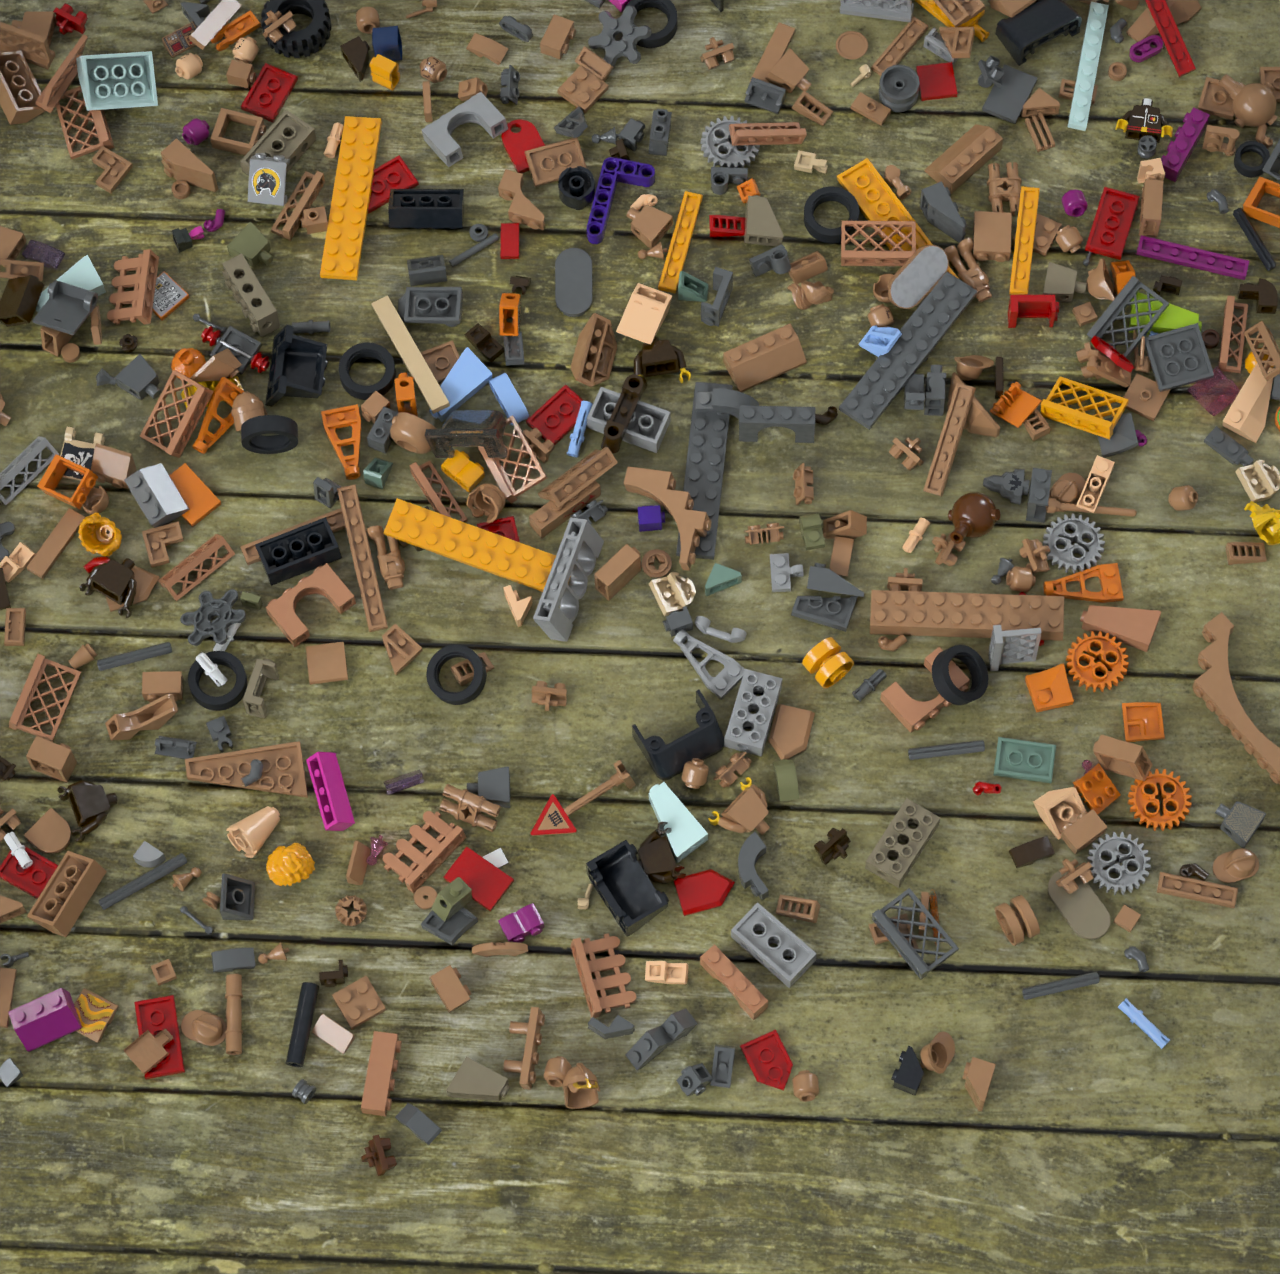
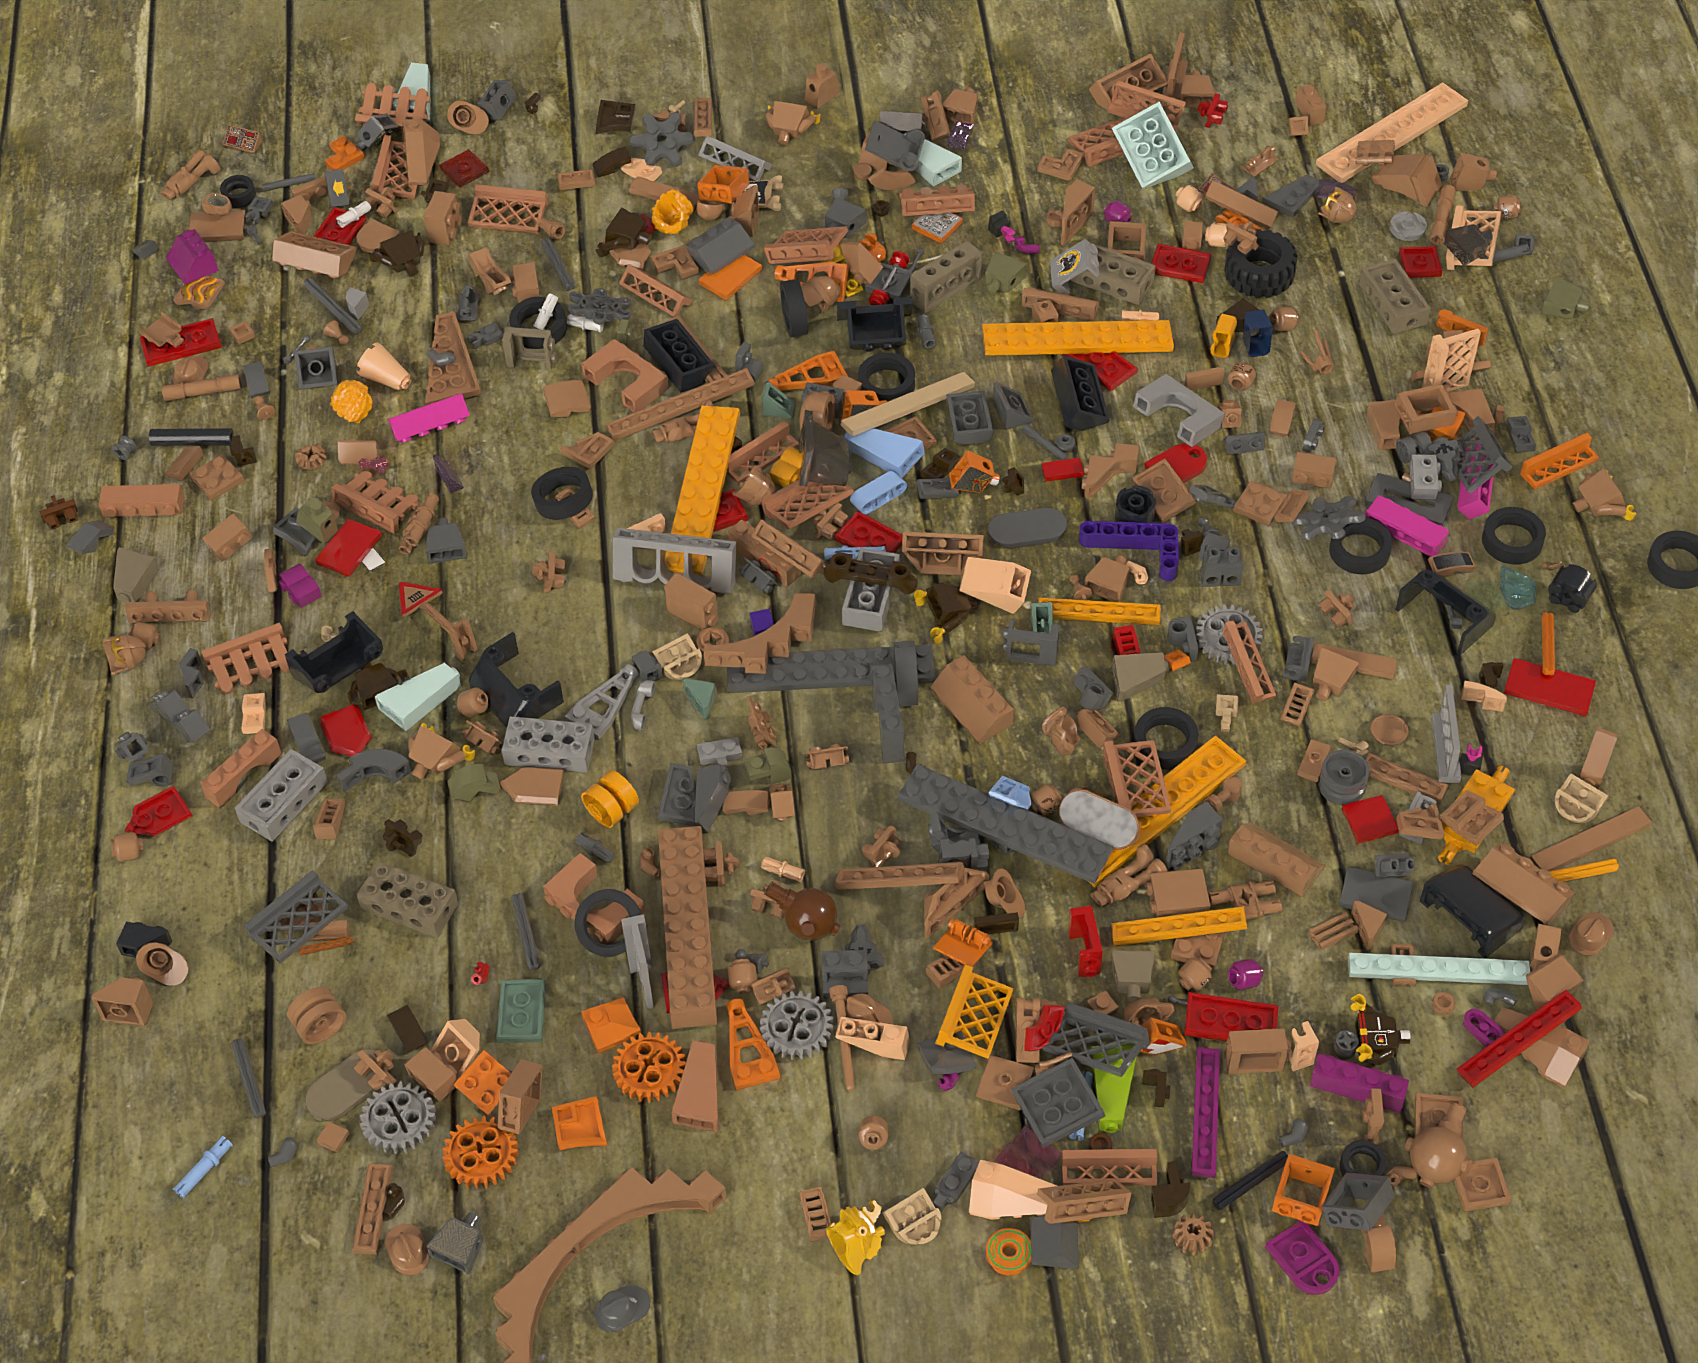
camera: 80 degrees right, 15 degrees down
none -> dark grey piece [287,712,326,763]

